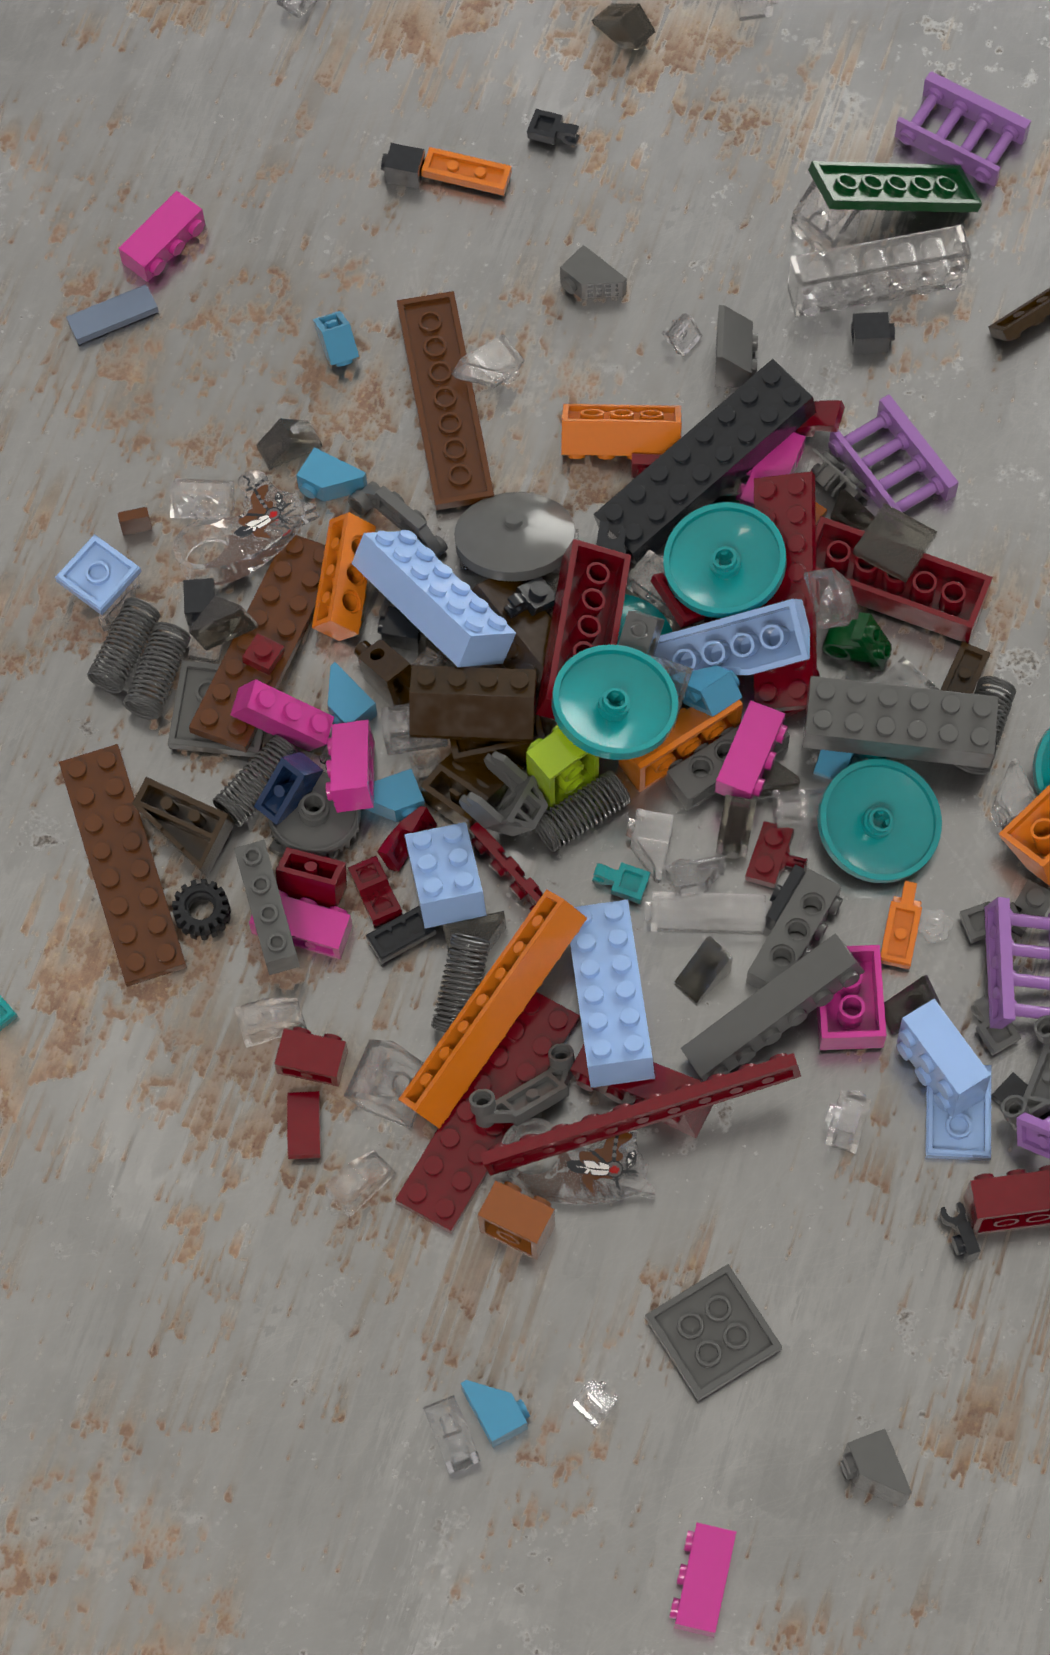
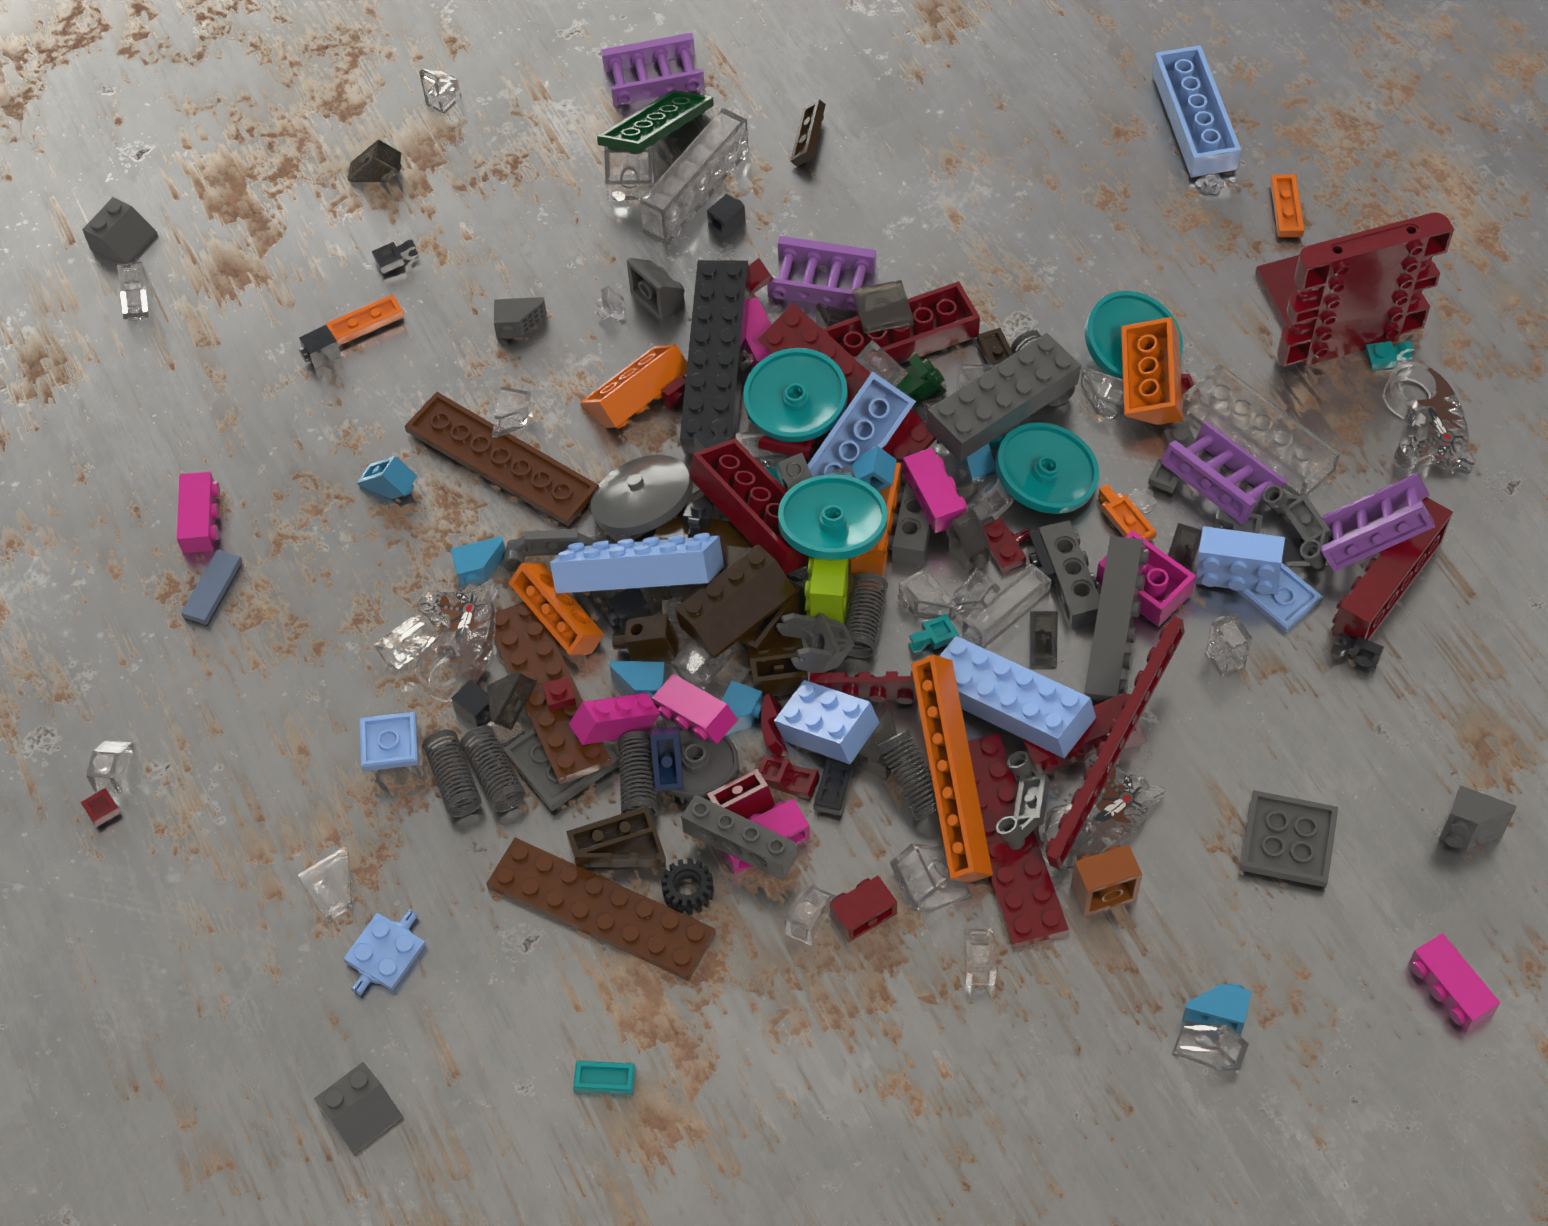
camera: 45 degrees left, 10 degrees down
reddish brown tile [117,507,153,536] -> none
clear smoke slope [256,418,322,471] -> none
dark red slope [287,1091,321,1159] -> none
clear tile [573,1380,618,1427] -> none
dark grey hinge [811,448,870,511] -> none

